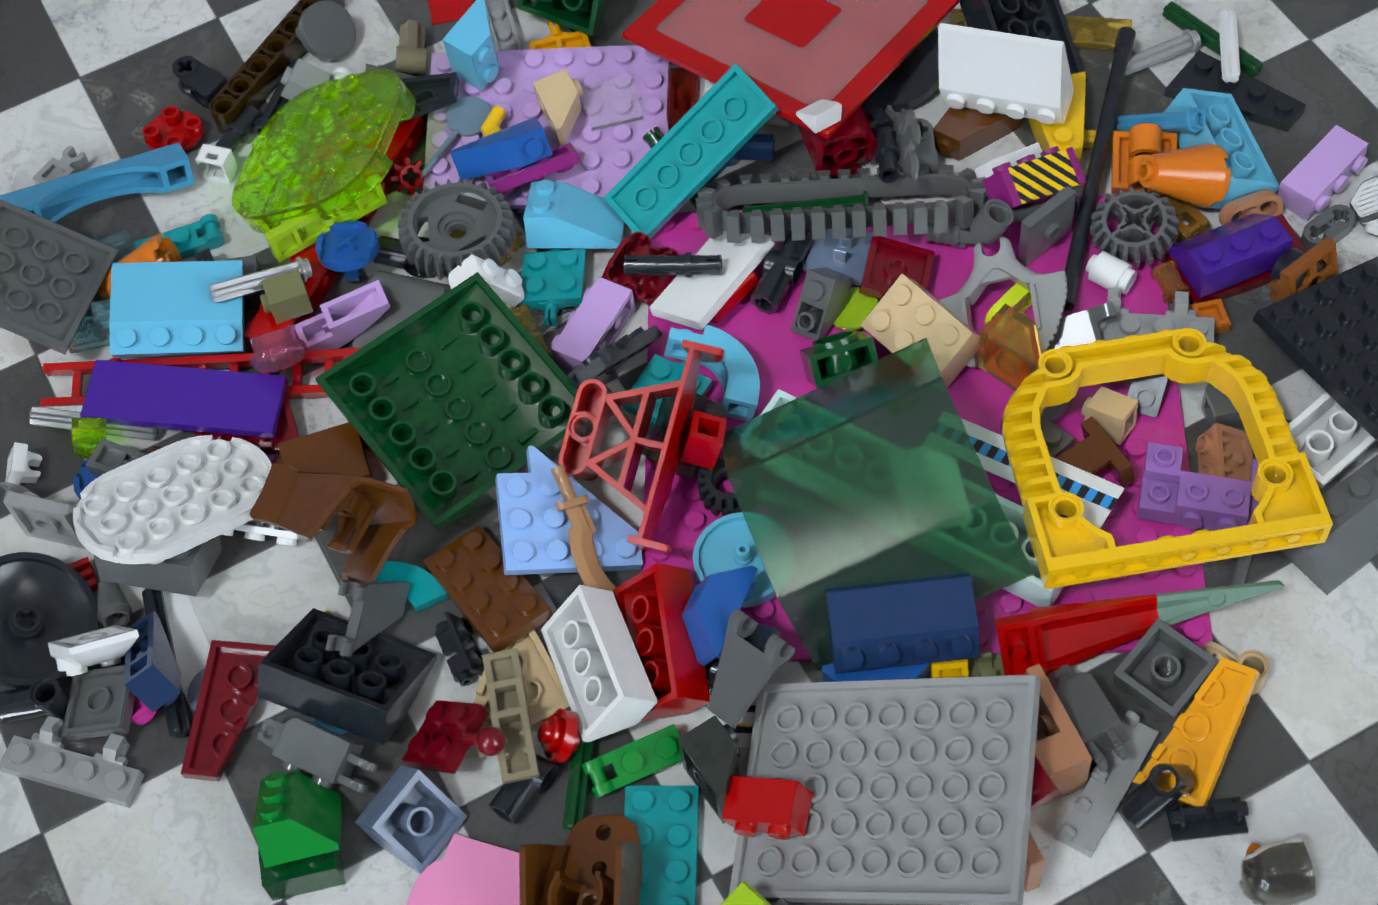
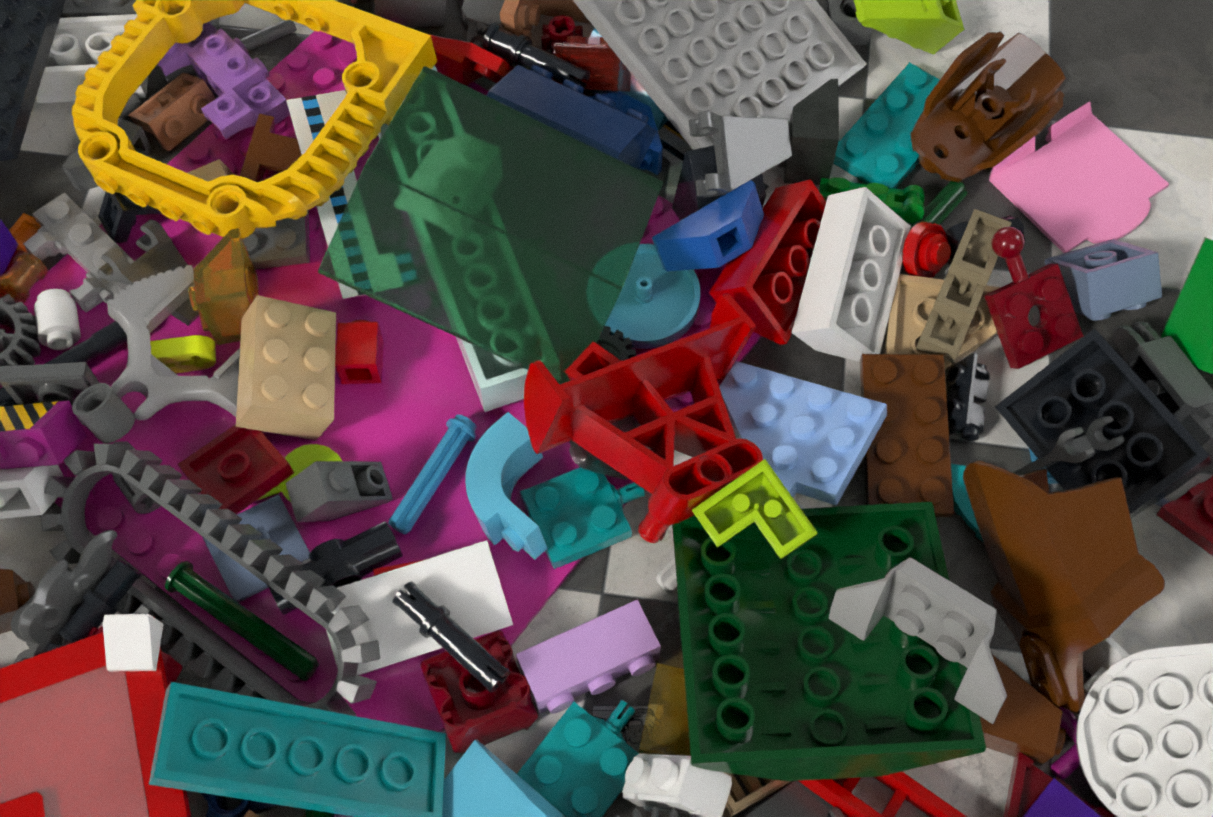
camera: 150 degrees left, 5 degrees up
medium nougat sword [551,464,616,592] -> none
black hinge [567,325,663,390] -> none
red brick [721,776,813,840] -> none
dark green brick [799,331,881,388] -> none
none -> dark azure axle [389,414,477,534]
none -> black pin [482,22,591,89]
none -> lime brick [692,459,818,559]
none -> light grey piece [828,557,1007,724]

